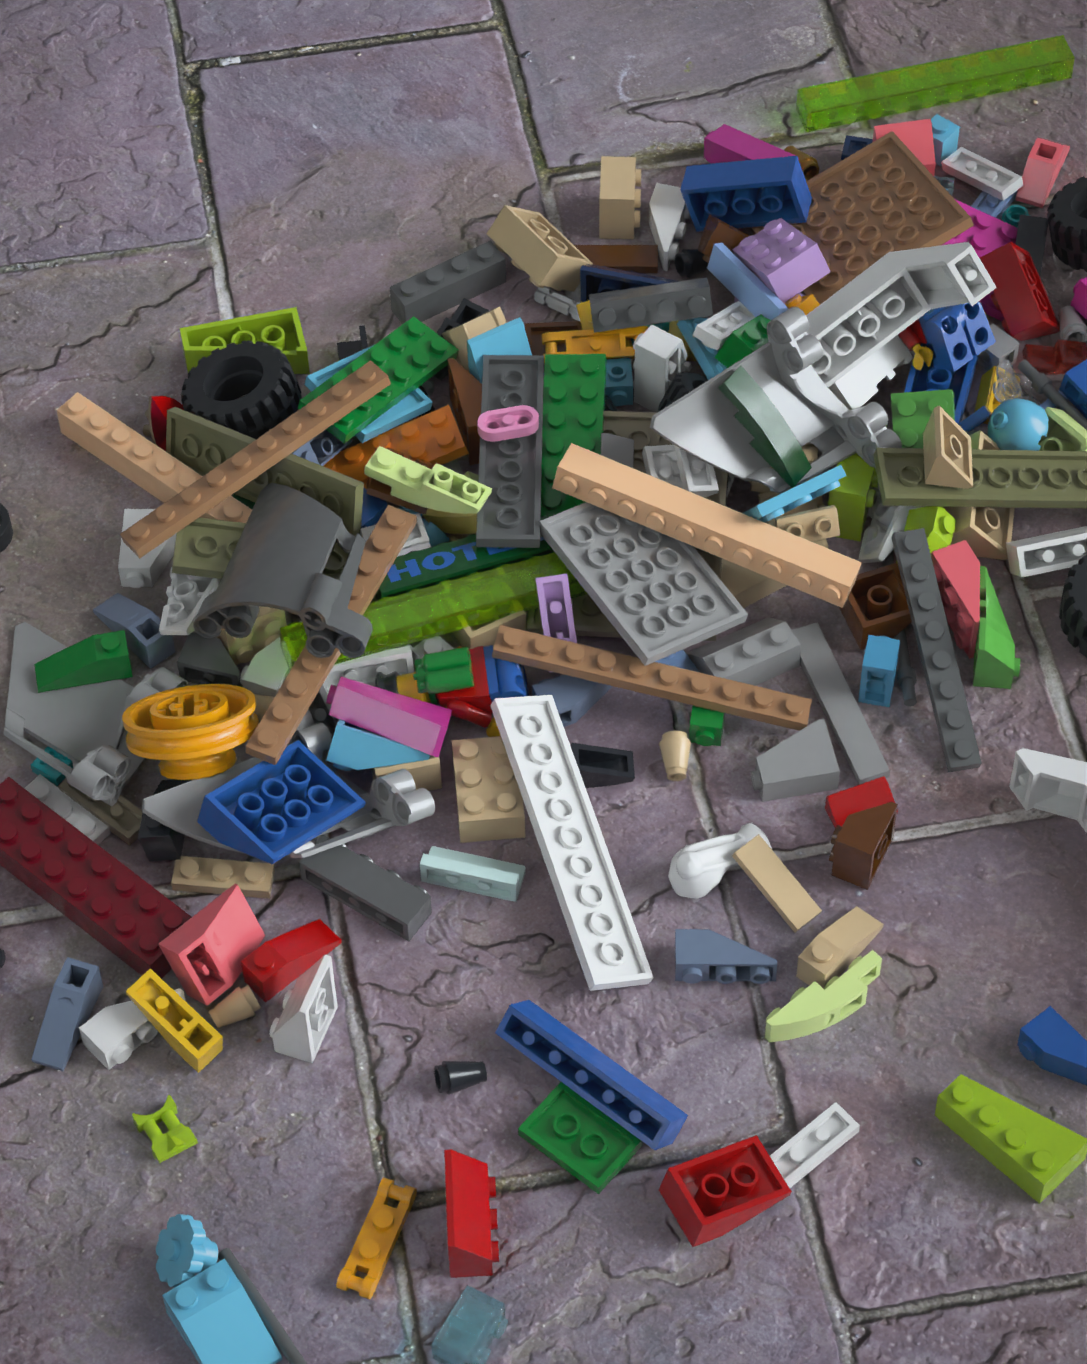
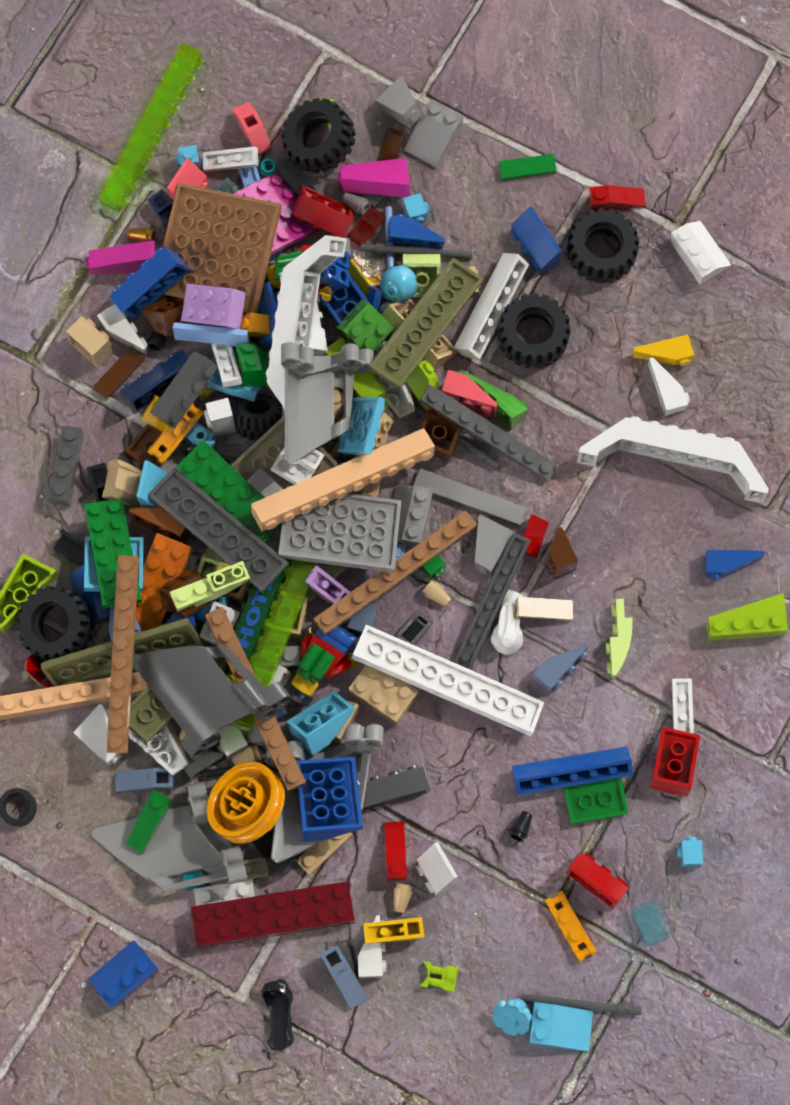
camera: 50 degrees left, 20 degrees up
coral slope [158,884,266,1006] -> none
dark pink slope [326,677,452,757] -> none
light aqua panel [420,846,526,902] -> none
bright pink plate [477,405,539,442] -> none
tan brick [487,205,593,292] -> none
light grey axle [534,287,581,321] -> none
slope [718,366,812,488] -> none
tan slope [796,906,884,989] -> none
dark azure brick [858,635,900,707] -> none
tan slope [923,405,973,489] -> none
none -> dark grey tile [453,532,531,670]
none -> medium azure brick [677,837,703,867]

